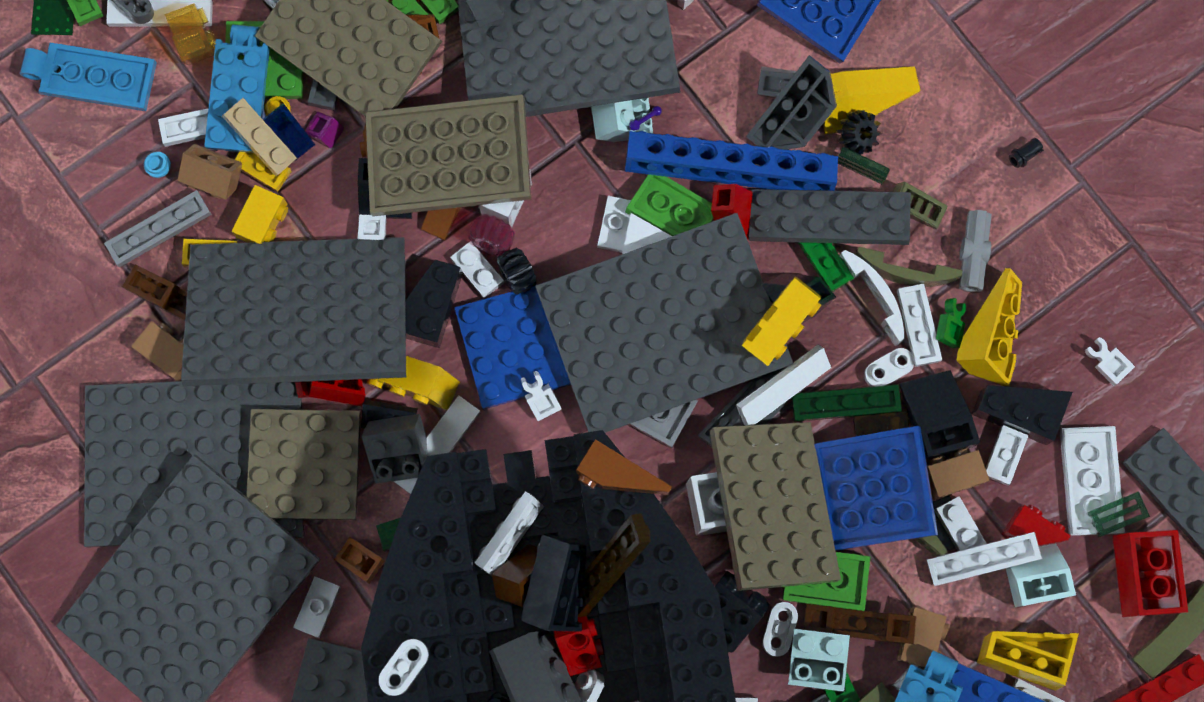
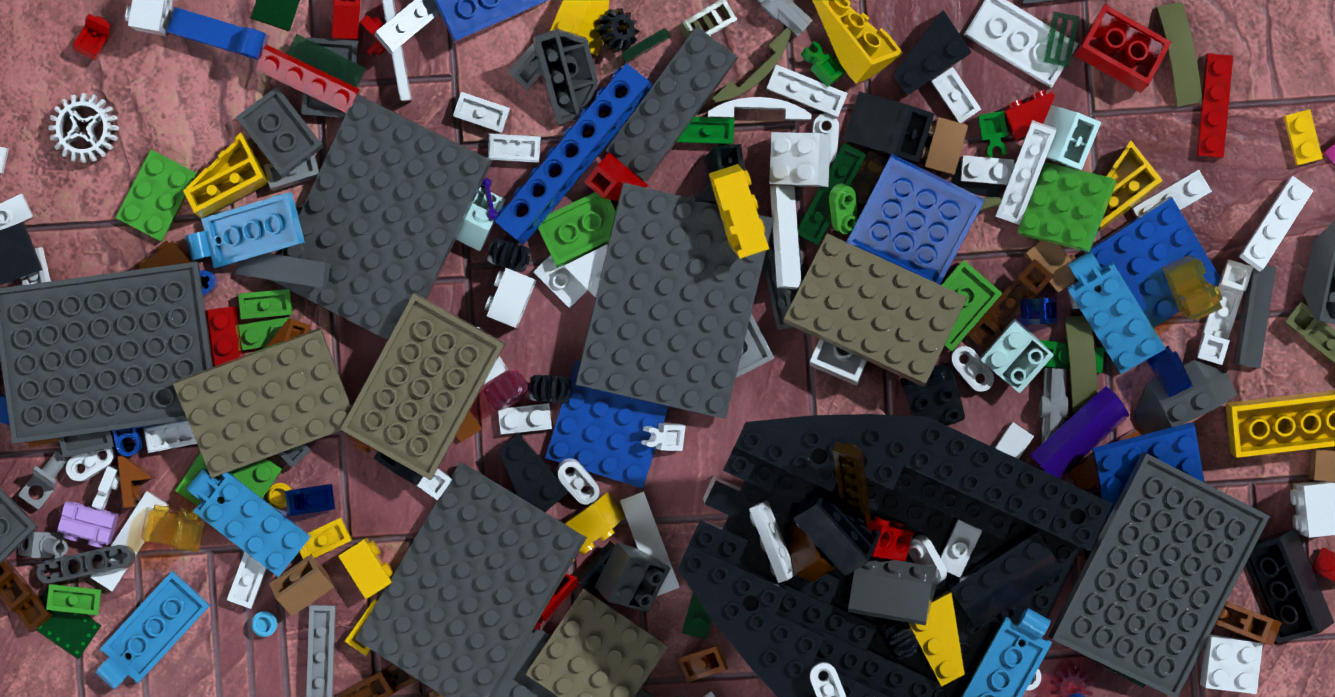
camera: 55 degrees left, 10 degrees up
tan plate [222,98,297,176] -> none
magenta slope [304,111,344,148] -> none
dark orange slope [576,439,672,495] -> none
none -> white plate [453,92,510,133]
none -> white brick [484,268,537,328]
none -> black gear [487,238,531,272]
none -> white plate [488,134,541,163]
none -> white plate [557,458,599,504]
none -> white brick [769,132,831,187]
none -> bright green plate [829,184,858,234]
none -> green plate [977,111,1008,158]
none -> bright green plate [1017,162,1117,252]
none -> clear blue slope [1020,298,1058,325]

